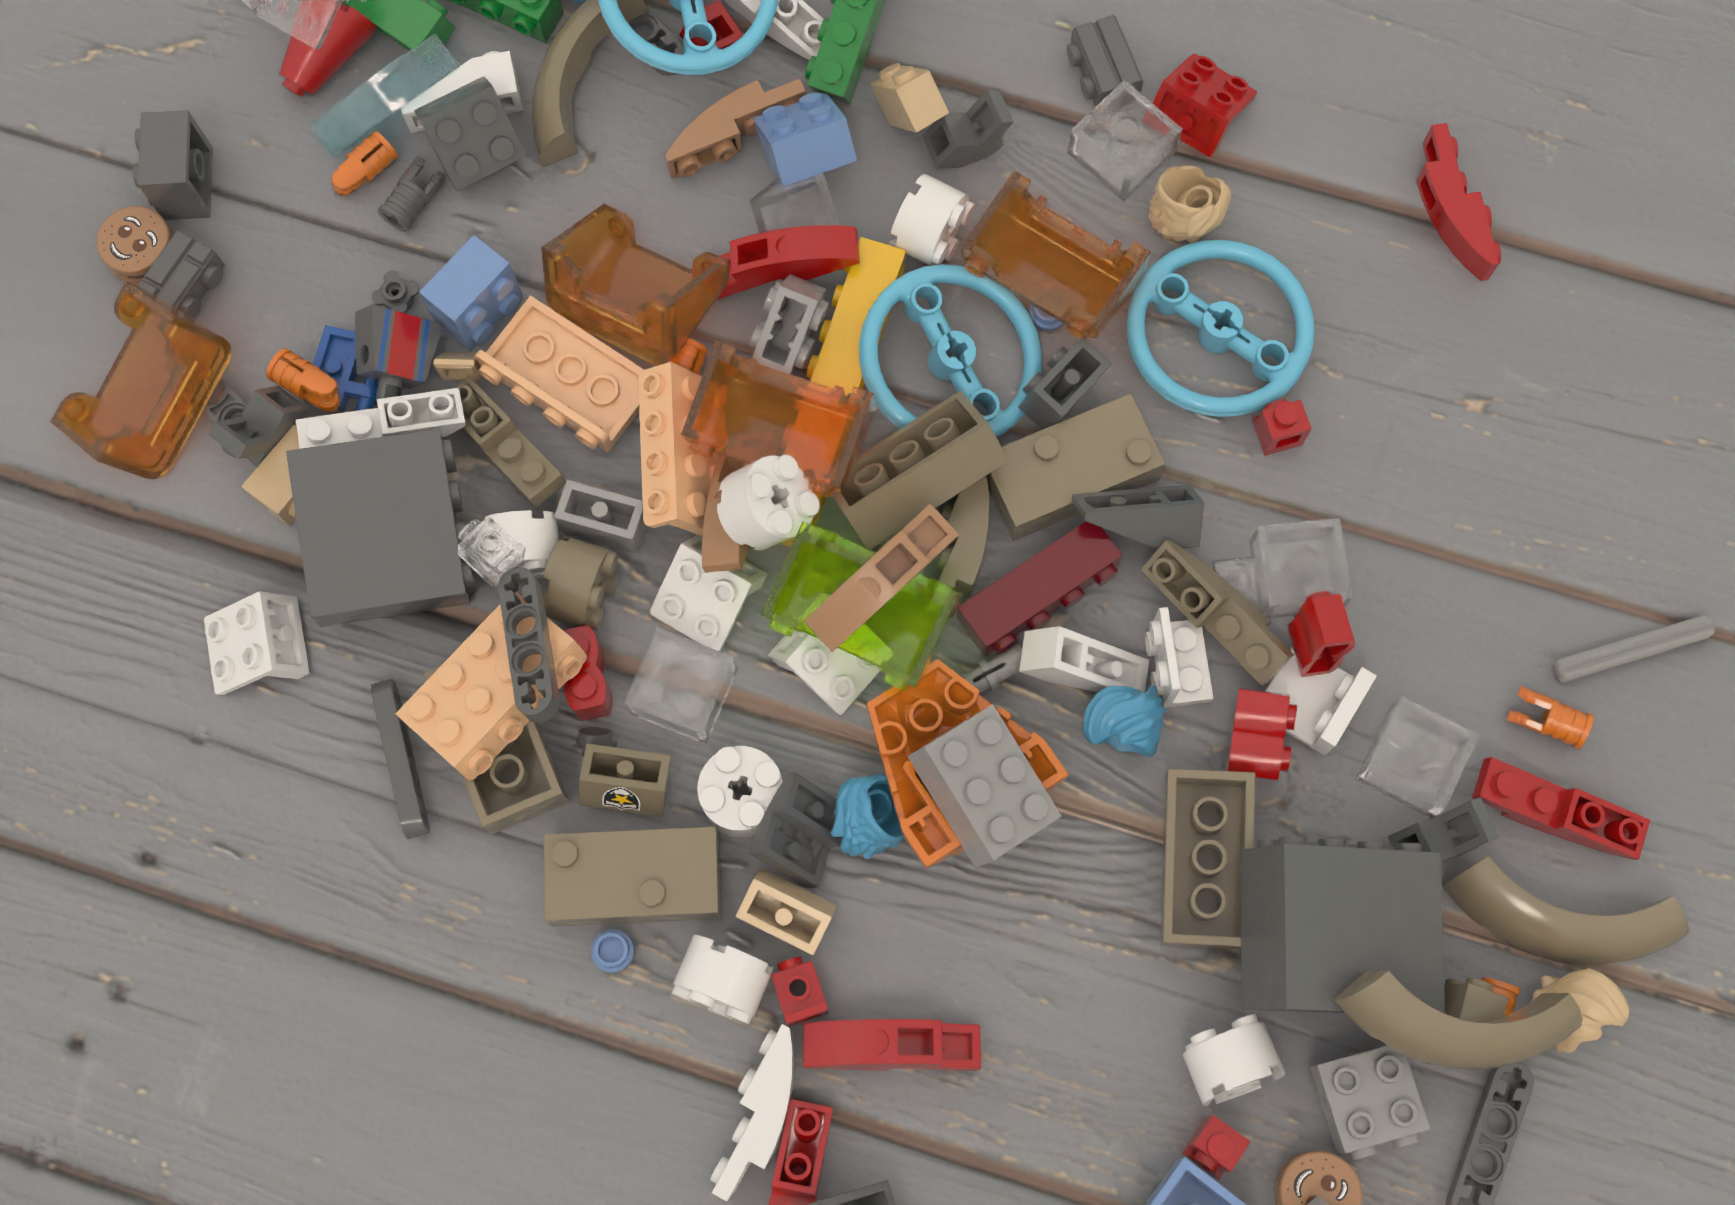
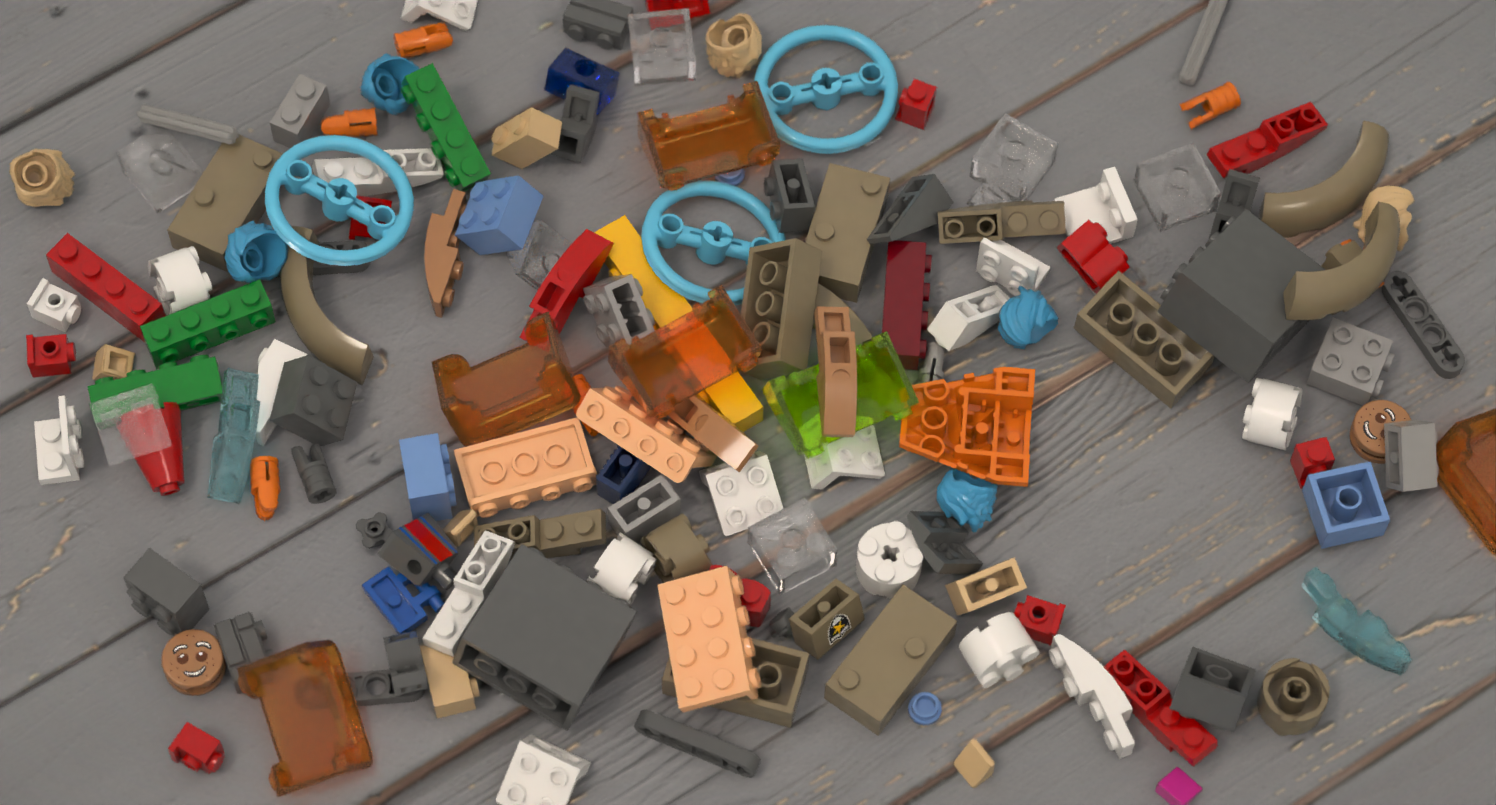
camera: 55 degrees left, 10 degrees down
orange hinge [266,348,340,412] -> none
clear brick [458,516,526,589] -> none
dark grey beam [498,567,560,723] -> none
white brick [717,455,819,550] -> none
red slope [802,1019,981,1071] -> none
white brick [890,174,975,266] -> none
light grey brick [907,704,1061,868] -> none
red brick [1287,591,1356,677] -> none
none -> red brick [168,722,225,774]
none -> clear blue brick [544,48,620,115]
none -> dark blue brick [596,445,651,504]
none -> tan slope [954,739,995,788]

